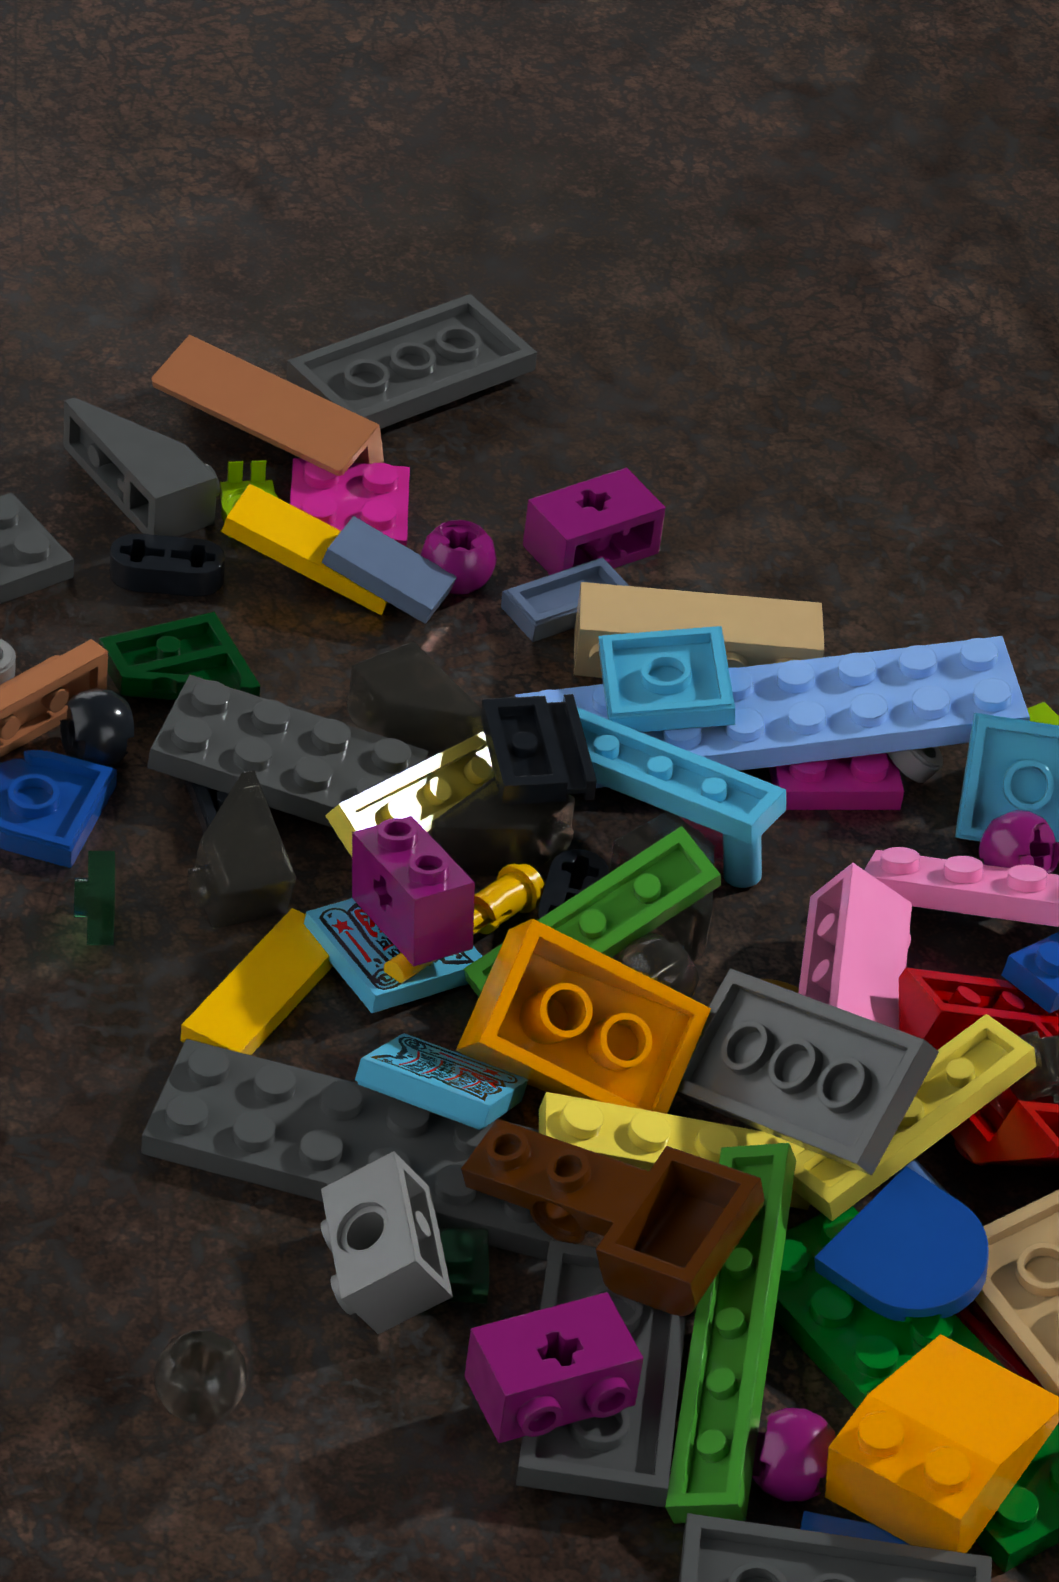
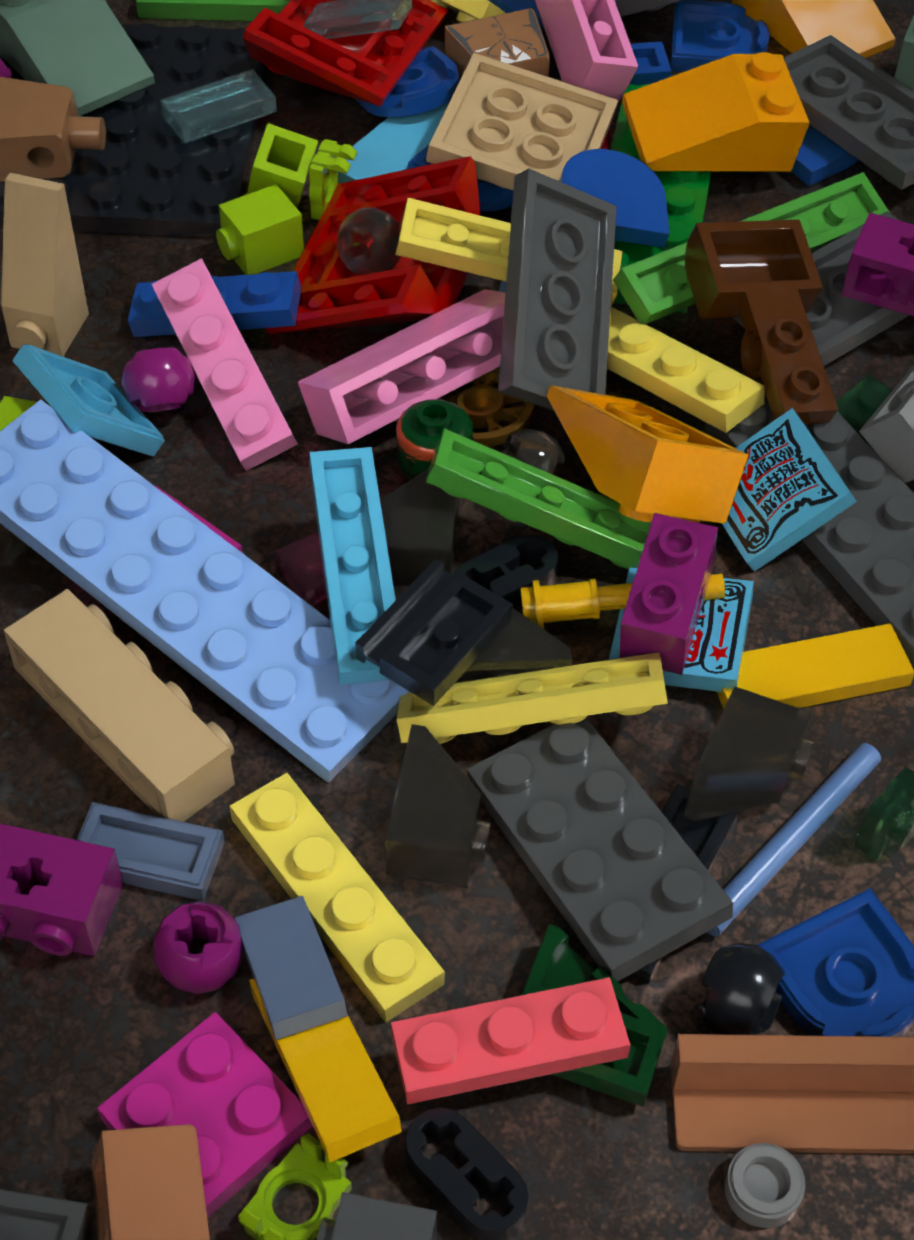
camera: 130 degrees left, 10 degrees up
medium azure tile [598,626,735,732] -> none
magenta piece [752,1408,836,1502] -> none
none -> light yellow plate [230,773,445,1023]
none -> coral plate [391,977,630,1105]
none -> dark green head [396,399,473,487]
none -> medium blue bar [707,743,881,937]

